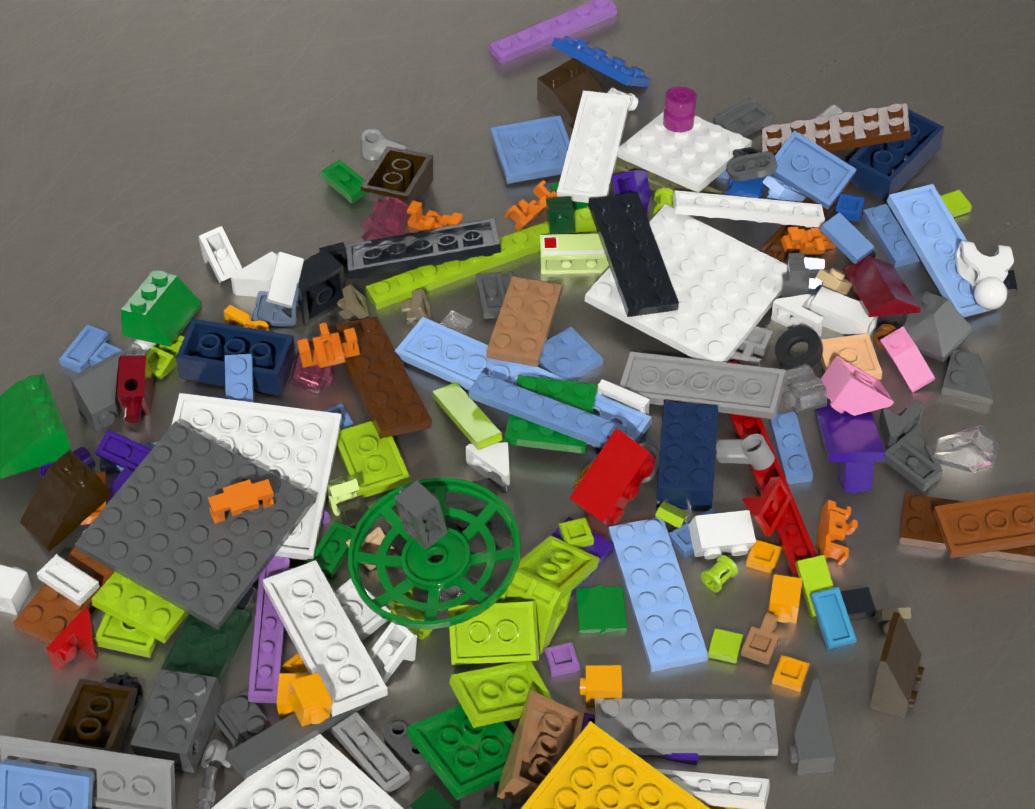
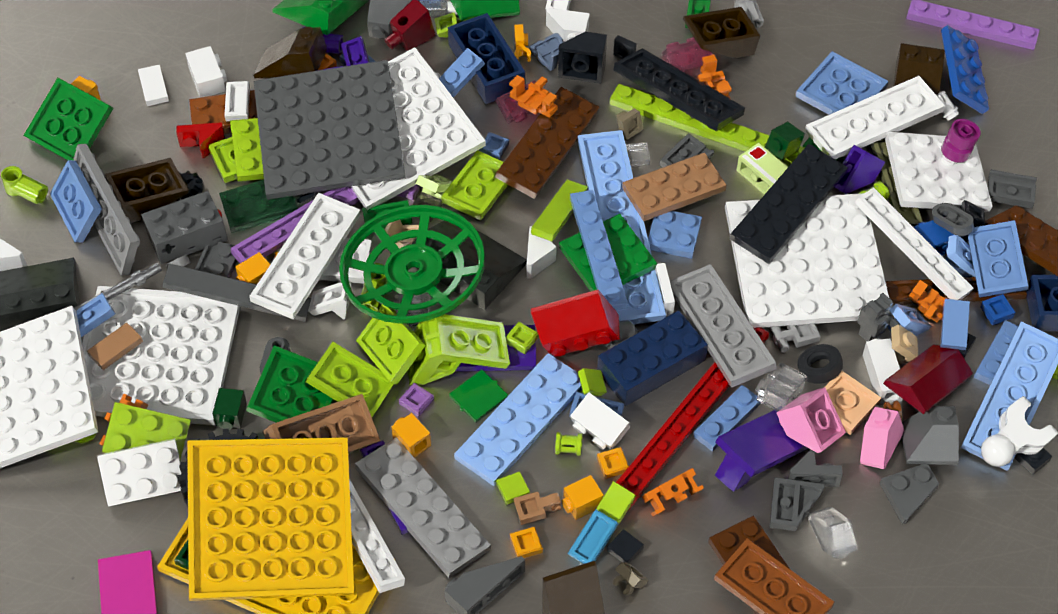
camera: 50 degrees right, 5 degrees up
orange piece [208,479,274,524] -> none
white tile [266,252,304,309] -> none
light orange brick [288,672,332,727] -> none
light grey plate [332,712,410,794] -> none
dark tan tile [337,284,369,320] -> none
dark grey brick [394,480,448,550] -> none
orange piece [504,180,557,231] -> none
light grey piece [716,434,775,470] -> none
red slope [742,477,792,536] -> none
white slope [771,294,824,337] -> none

